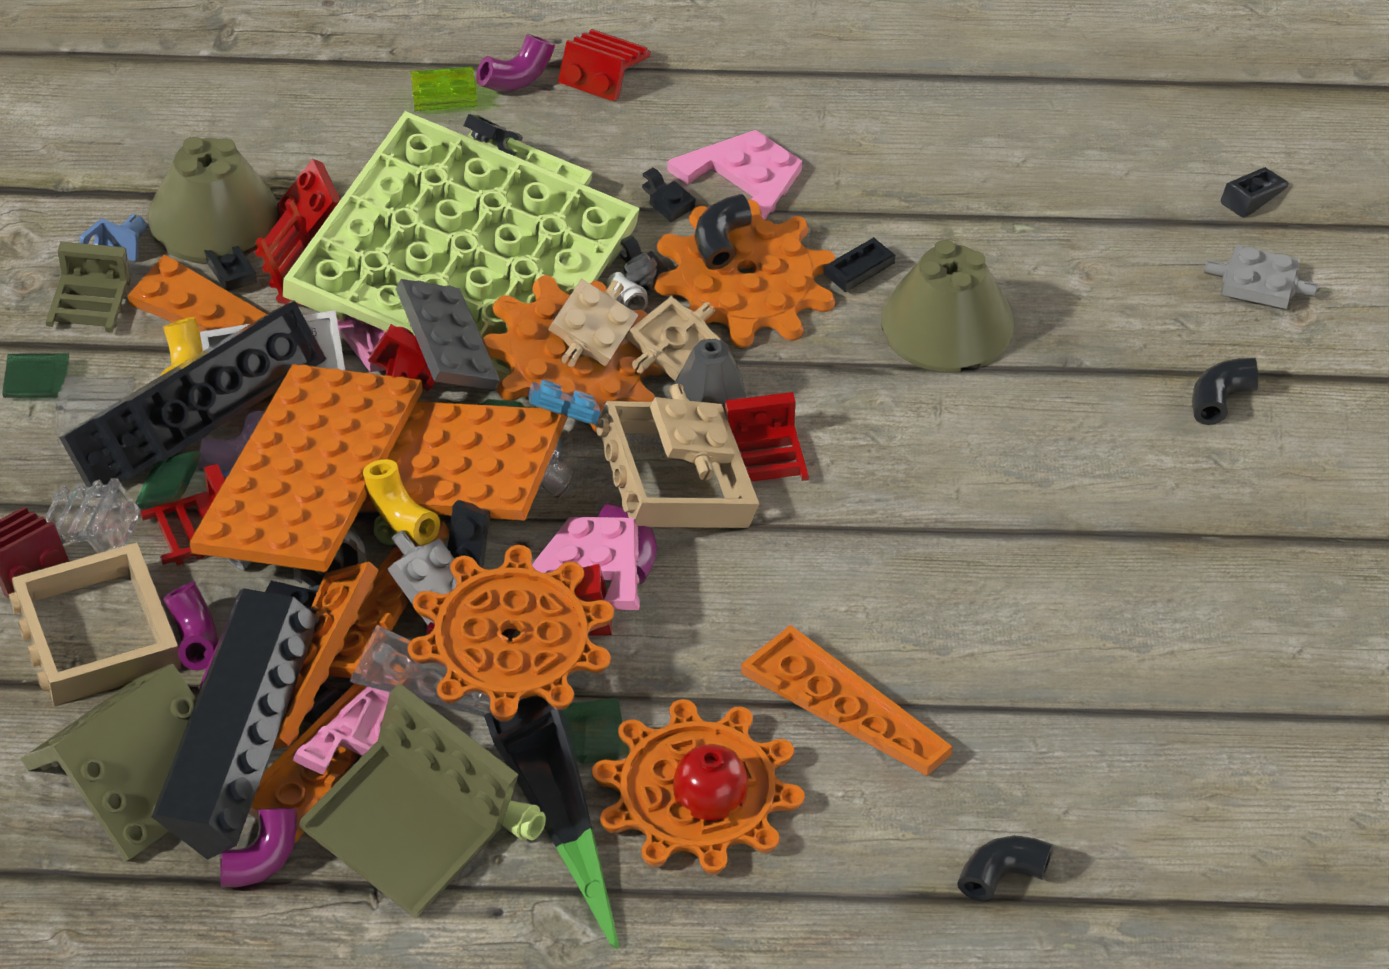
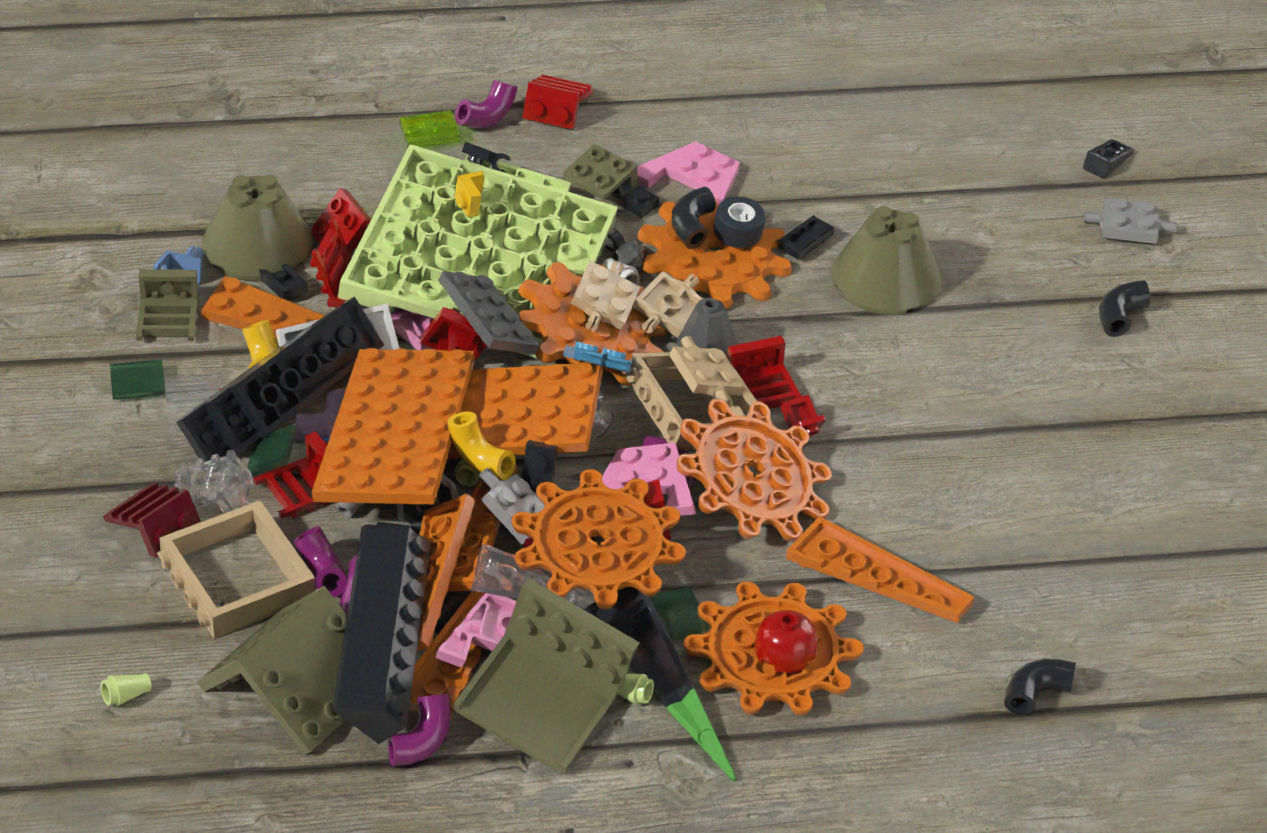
camera: 10 degrees left, 5 degrees down
none -> yellow bracket [454,171,485,218]
none -> olive bracket [563,144,638,199]
none -> orange plate [676,399,832,541]
none -> black wheel [714,196,766,248]
none -> red bracket [780,395,826,437]

